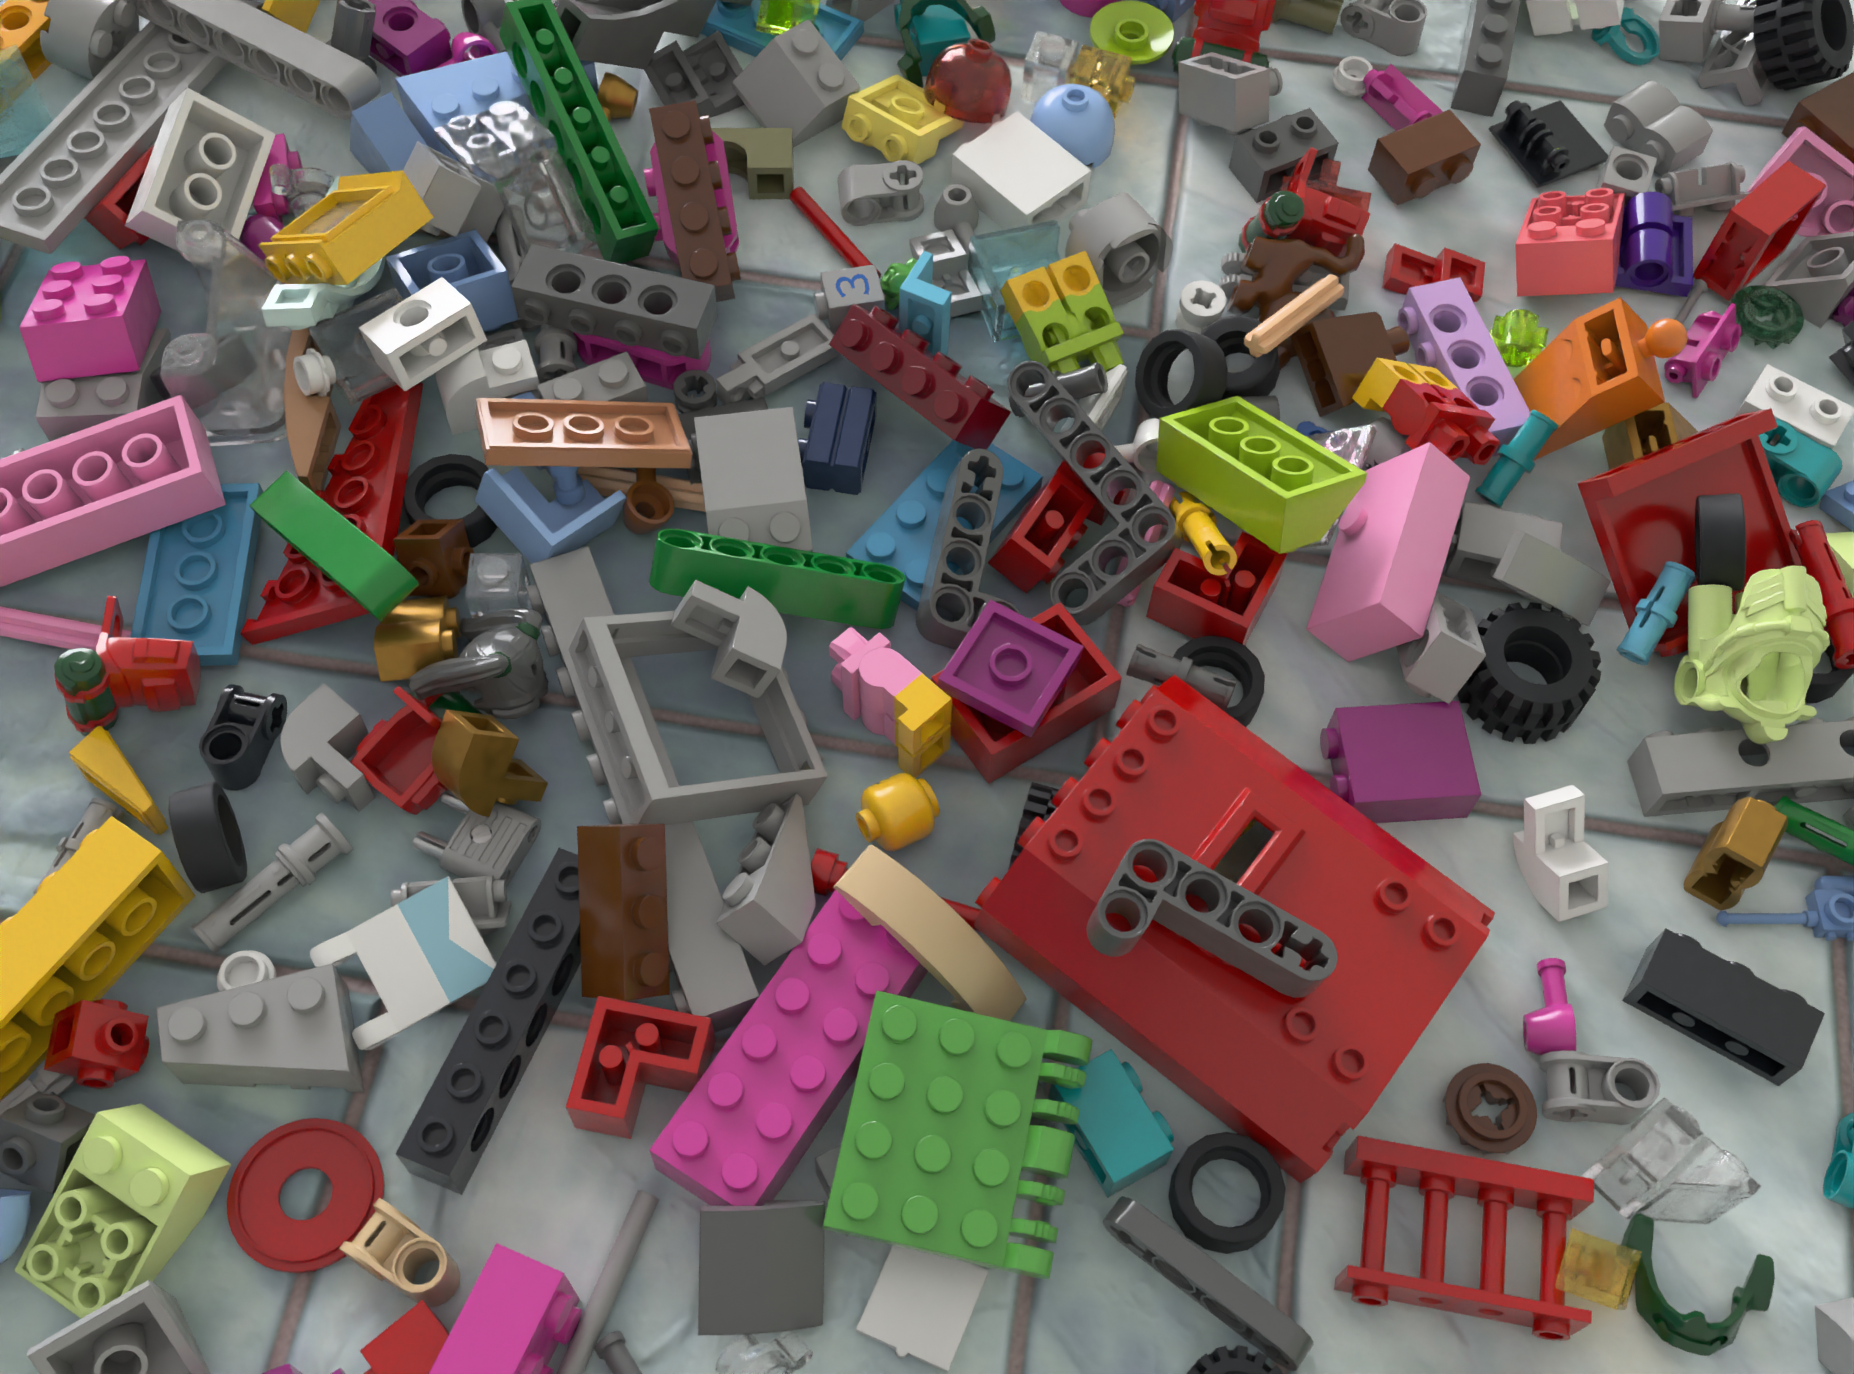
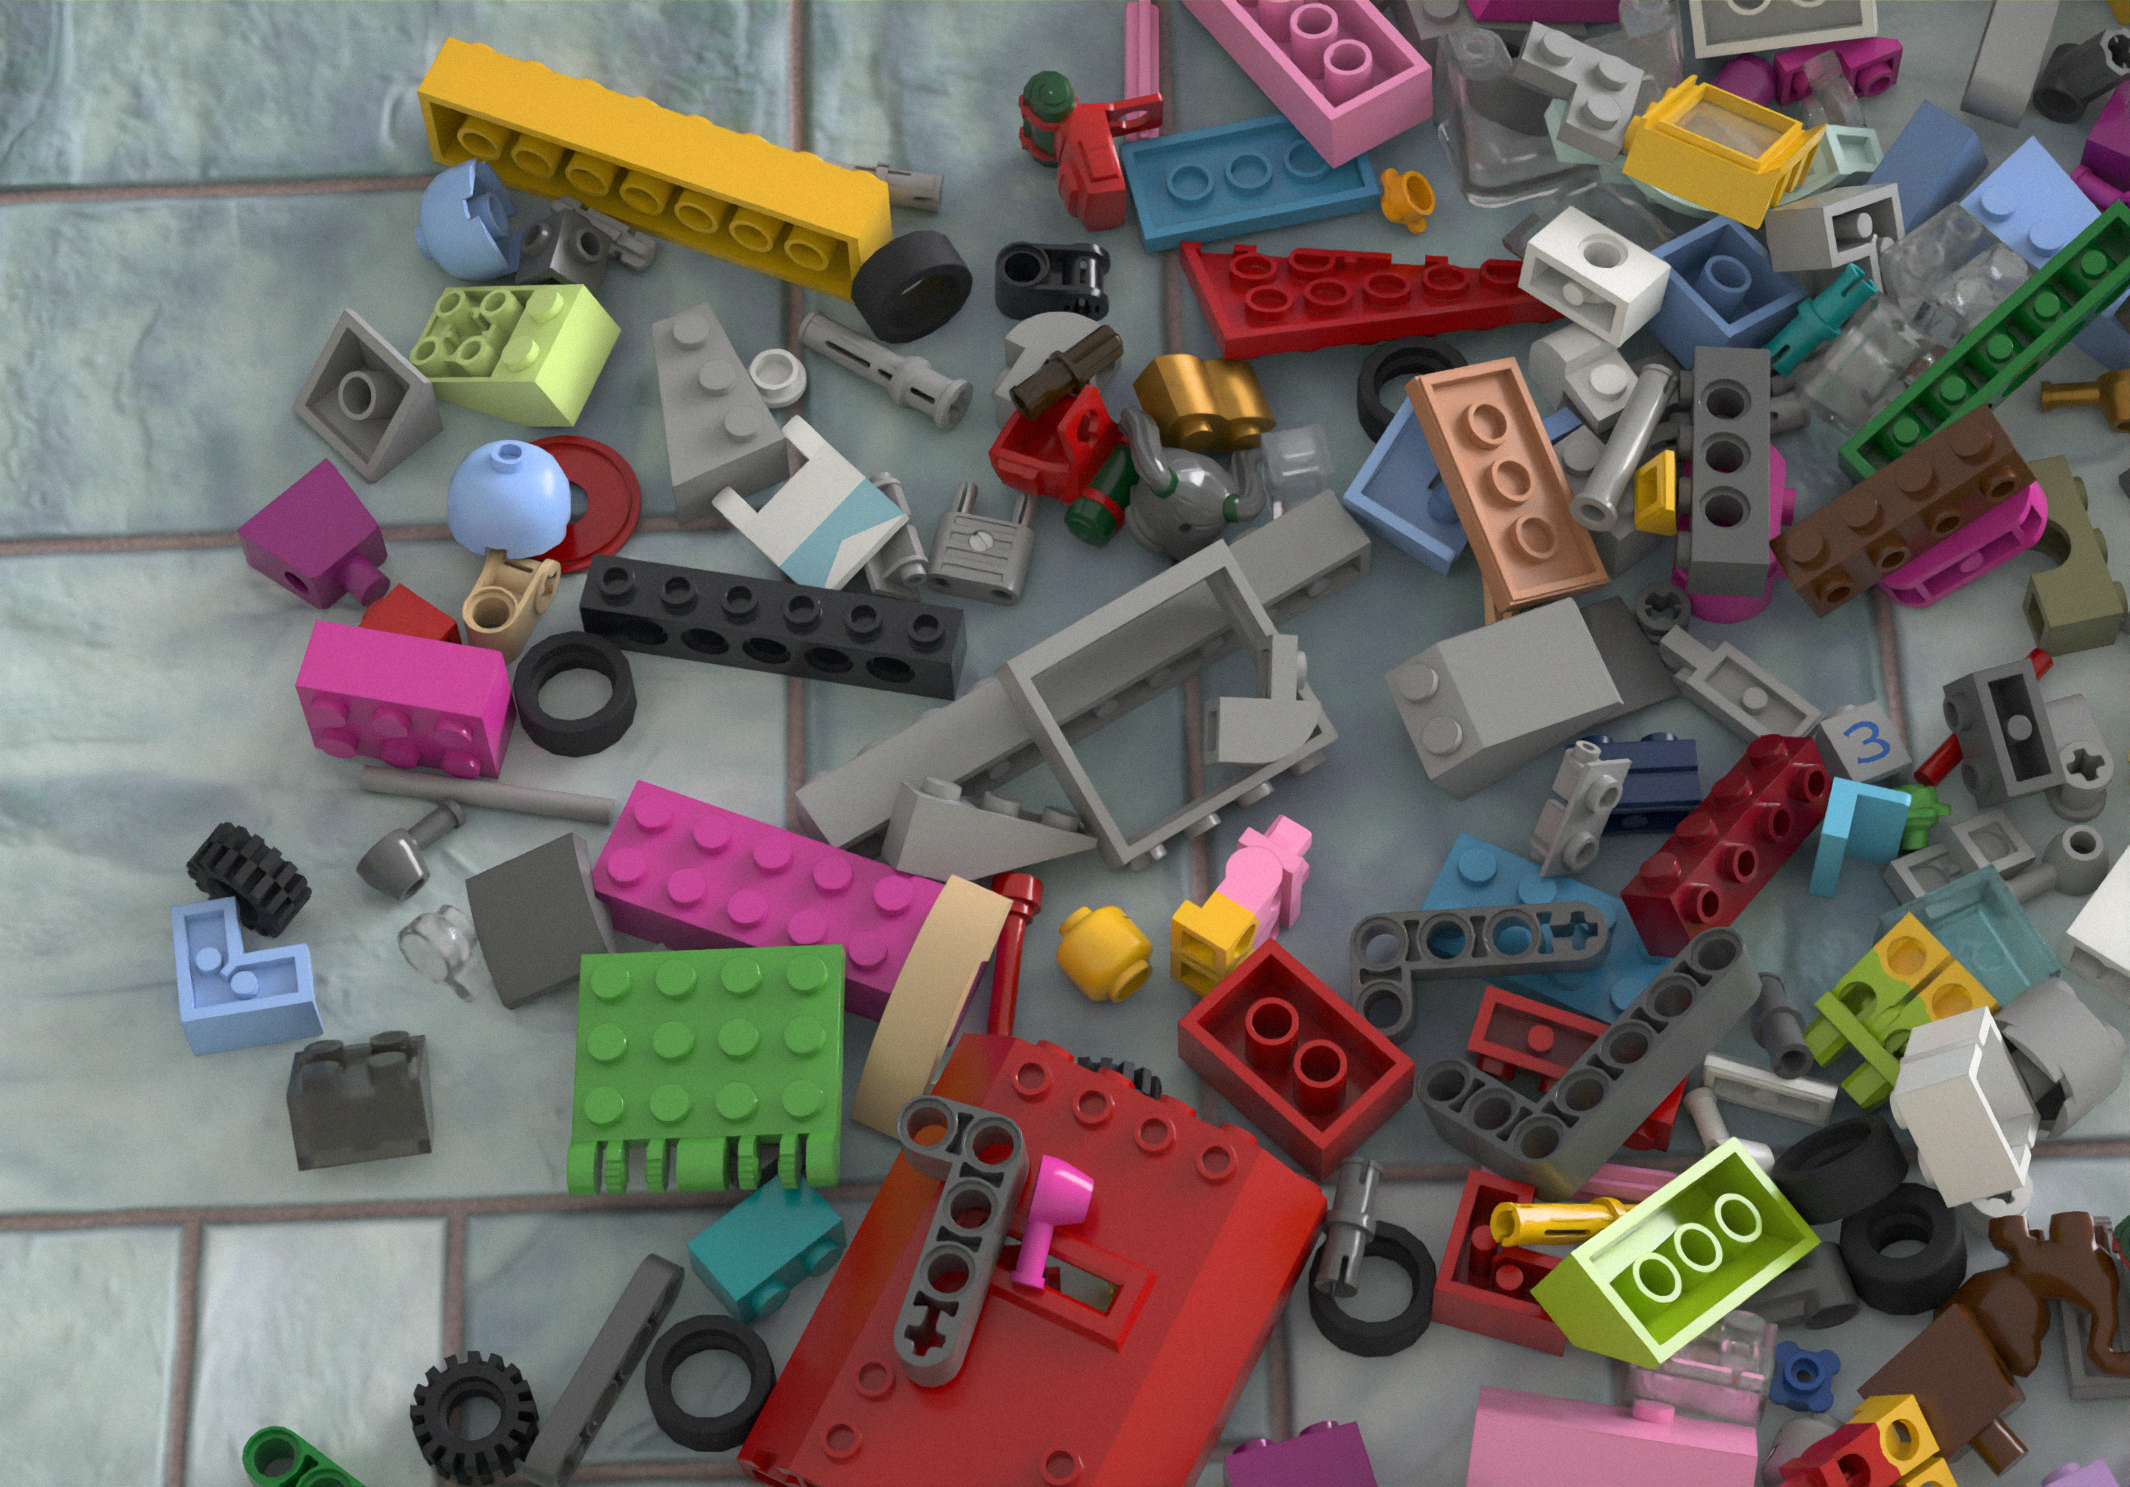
camera: 85 degrees right, 0 degrees up
red brick [44,999,150,1089] -> none
yellow slope [69,726,169,835] -> none
green beam [249,471,419,622] -> none
medium nougat slope [283,324,341,492] -> none
white plate [293,348,336,397] -> none
reddish brown brick [393,519,476,599] -> none
pearl gold brick [432,709,548,817] -> none
red brick [566,996,716,1139] -> none
reddish brown brick [577,824,670,1001] -> none
dark orange bar [623,468,674,535] -> none
green beam [649,528,906,629] -> none
white piece [856,1245,989,1373] -> none
magenta plate [937,599,1084,737] -> none
light nougat axle [1244,274,1344,357] -> none
none -> light blue cylinder [447,440,571,559]
none -> black tyre [513,631,637,758]
none -> dark brown axle [1009,325,1124,421]
none -> dark pink bar [1009,1155,1094,1289]
none -> light orange plate [1380,168,1436,234]
none -> light grey plate [1512,21,1644,164]
none -> light grey hinge [1529,740,1632,878]
none -> light grey pin [1568,364,1679,532]
none -> yellow slope [1634,450,1677,536]
none -> teal pin [1761,263,1878,377]
none -> white piece [1890,1006,2041,1208]
none -> dark grey brick [1942,658,2067,810]

